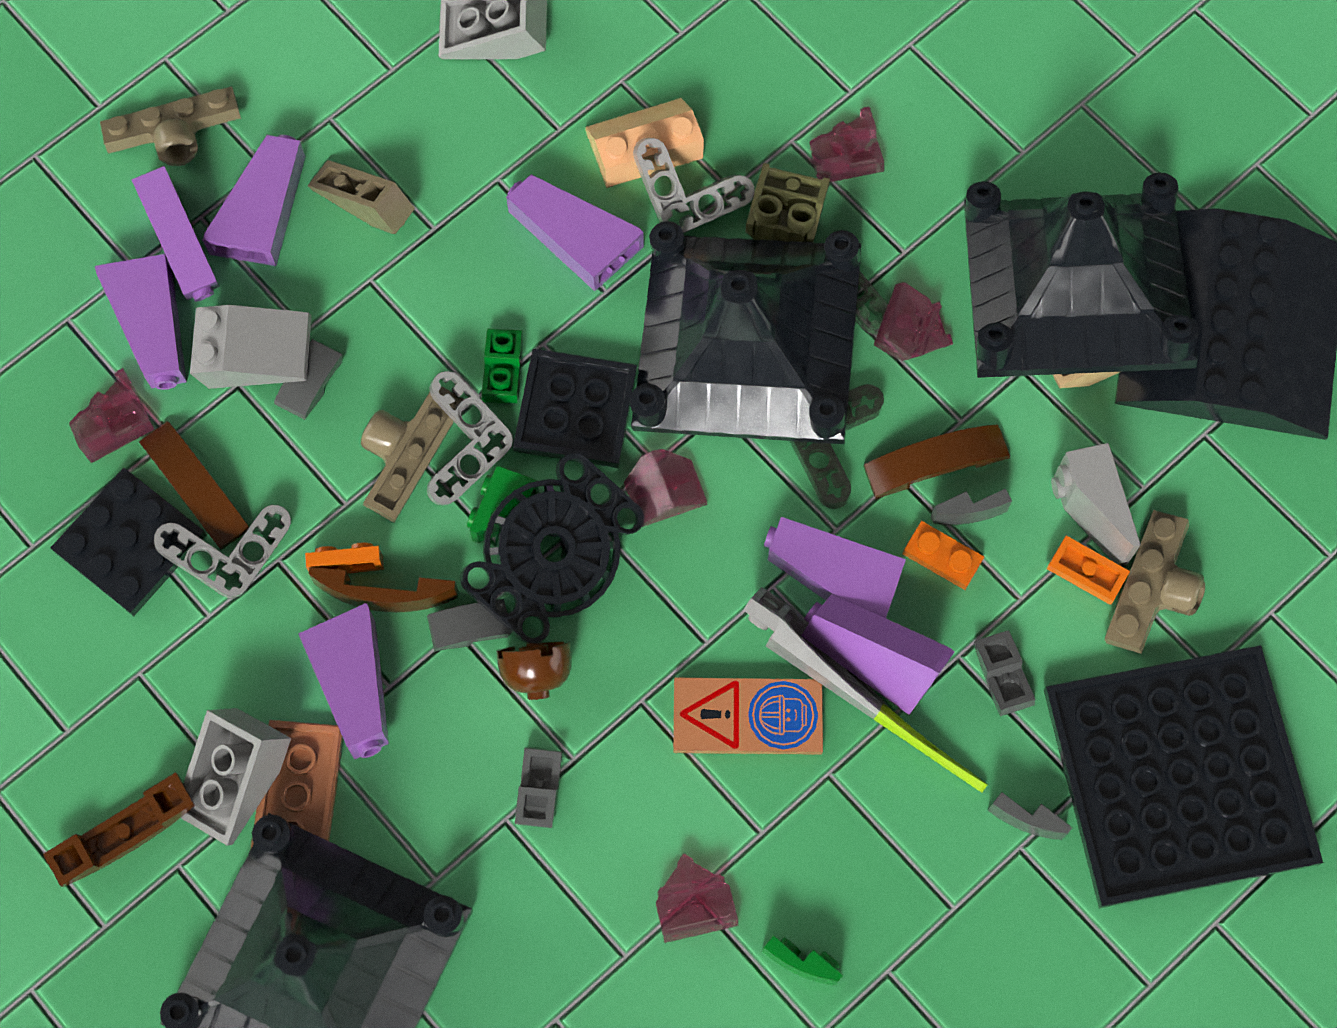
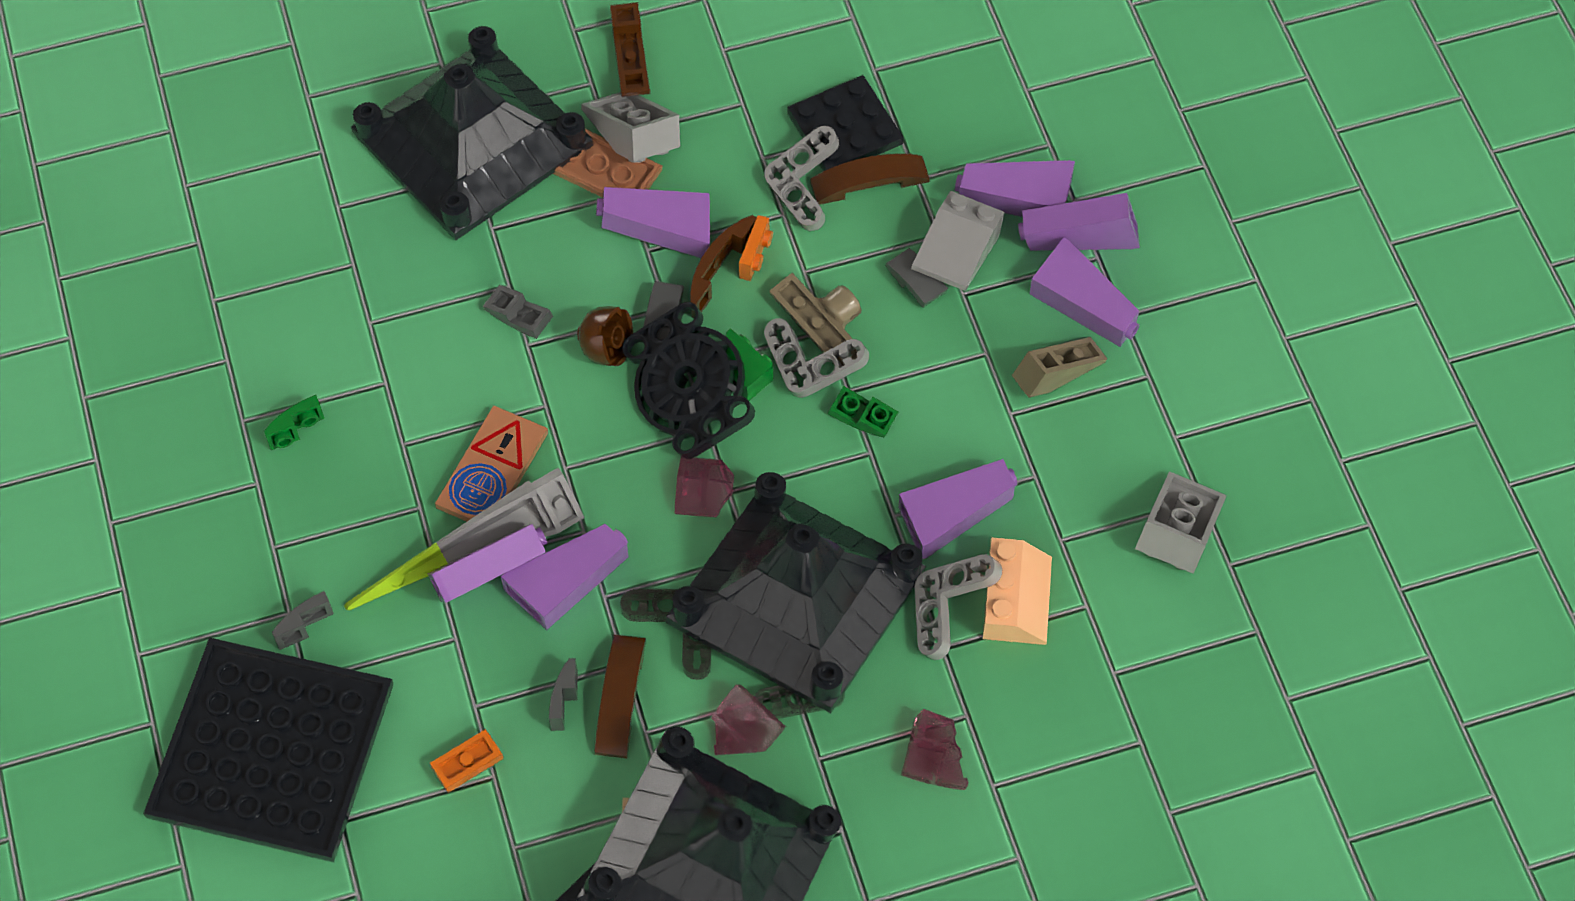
camera: 115 degrees right, 10 degrees down
clear pink slope [69,368,154,463] -> none
dark tan plate [100,86,241,166] -> none
black plate [513,349,637,468] -> none
clear pink slope [655,853,739,943] -> none
olive slope [745,163,830,243] -> none
orange plate [902,521,984,590] -> none
dark grey slope [974,630,1035,716] -> none
light grey slope [1051,443,1141,567] -> none
dark tan plate [1105,510,1205,654] -> none

